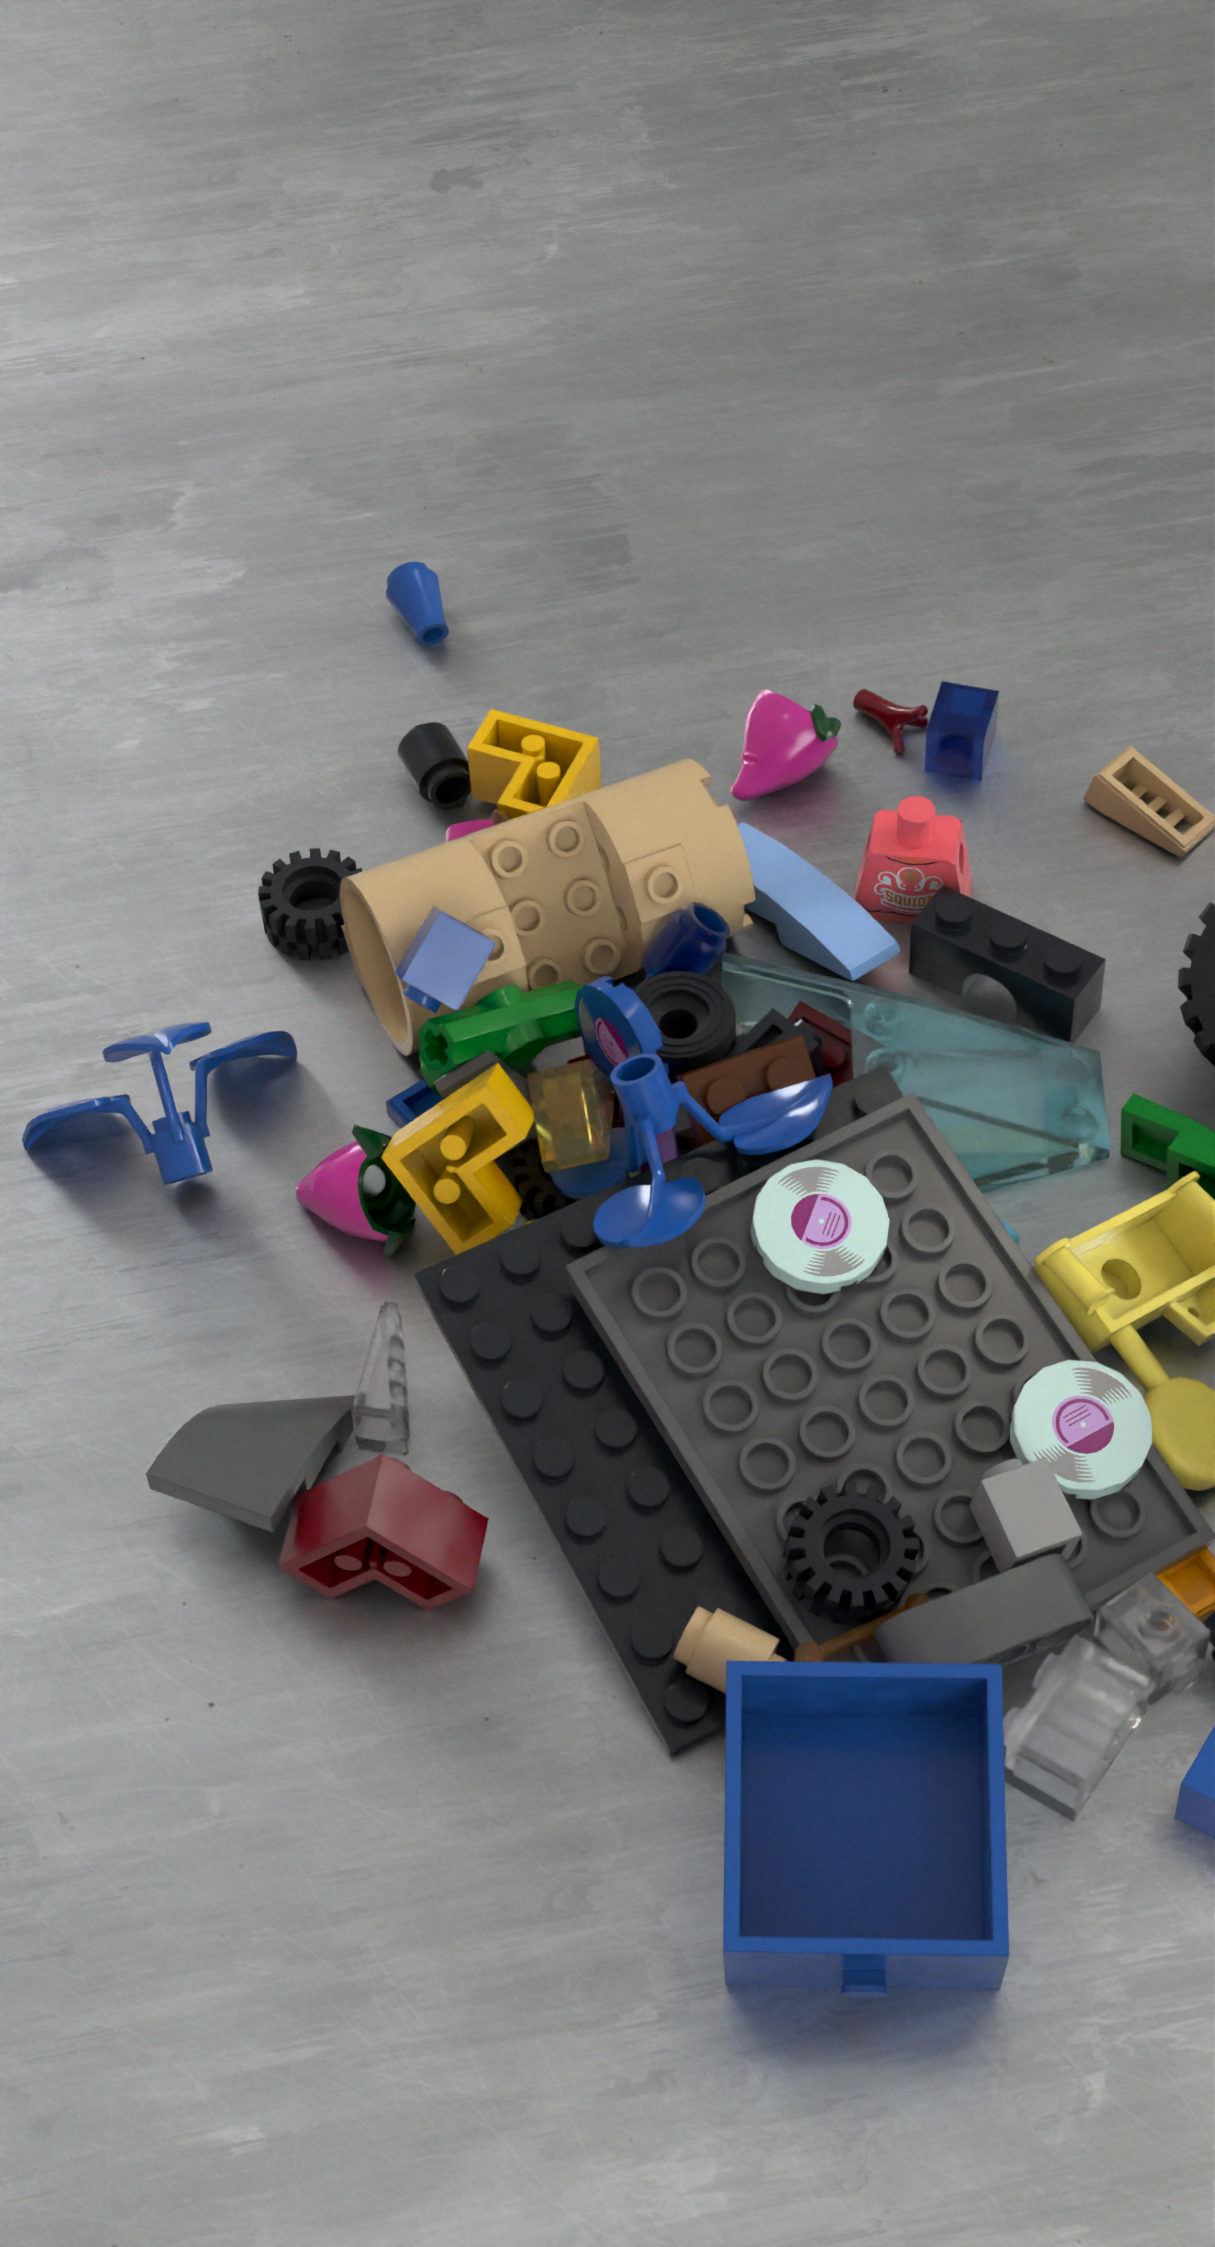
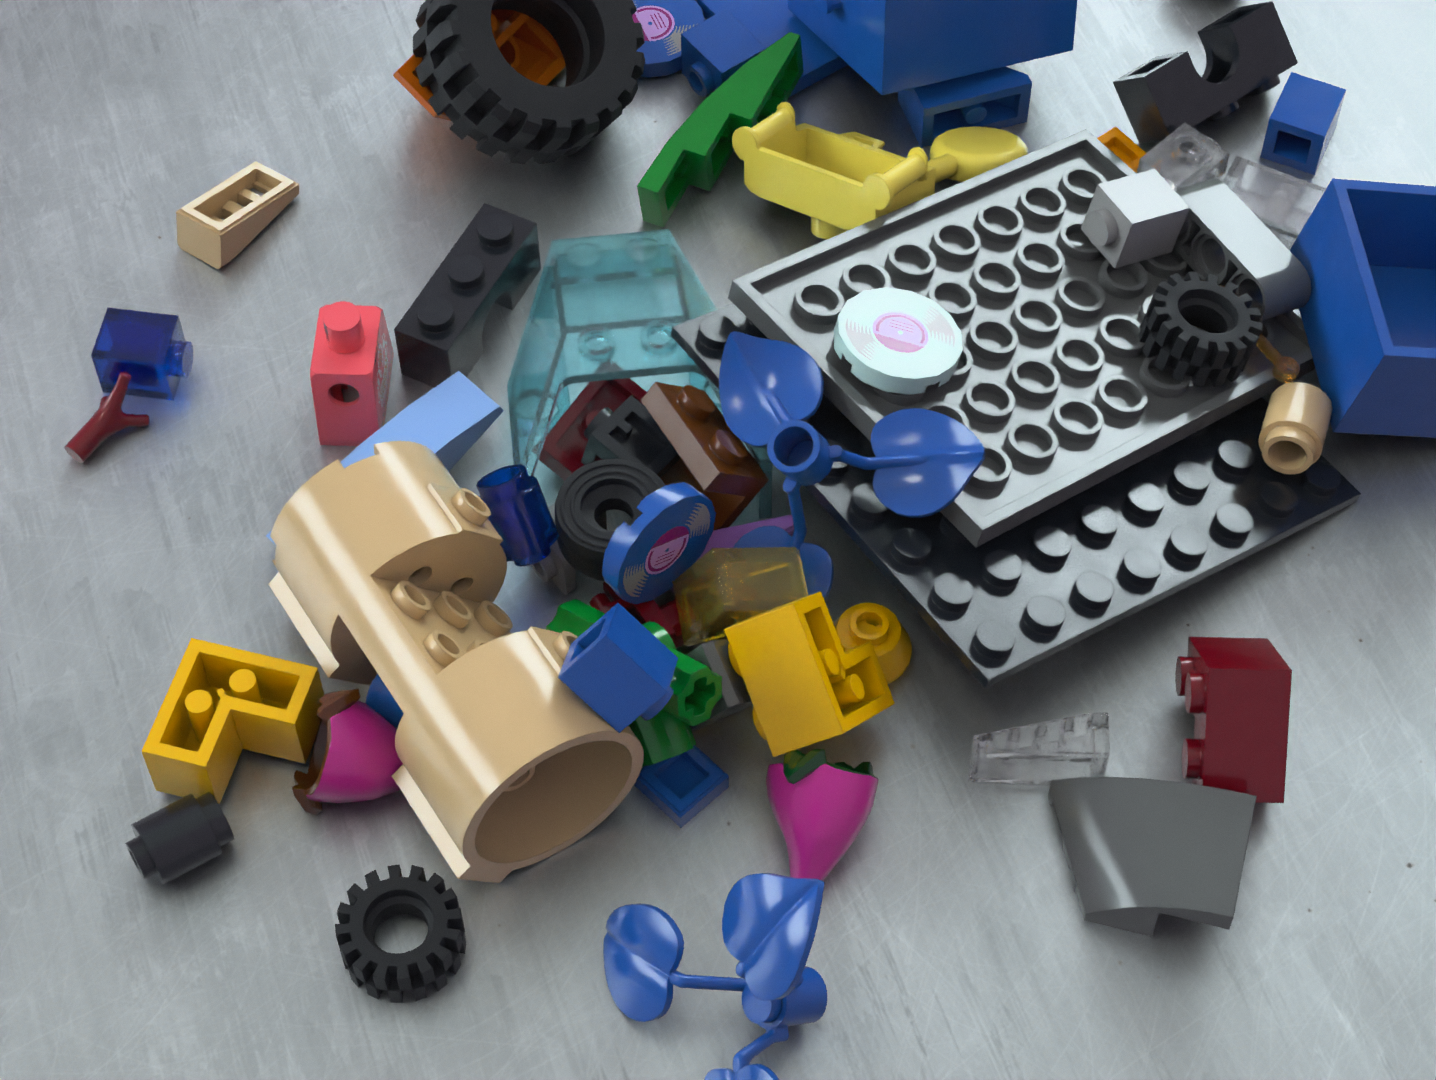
camera: 100 degrees left, 5 degrees up
dark pink hat [731,689,841,801] -> none
light aqua tile [1010,1360,1152,1500] -> none

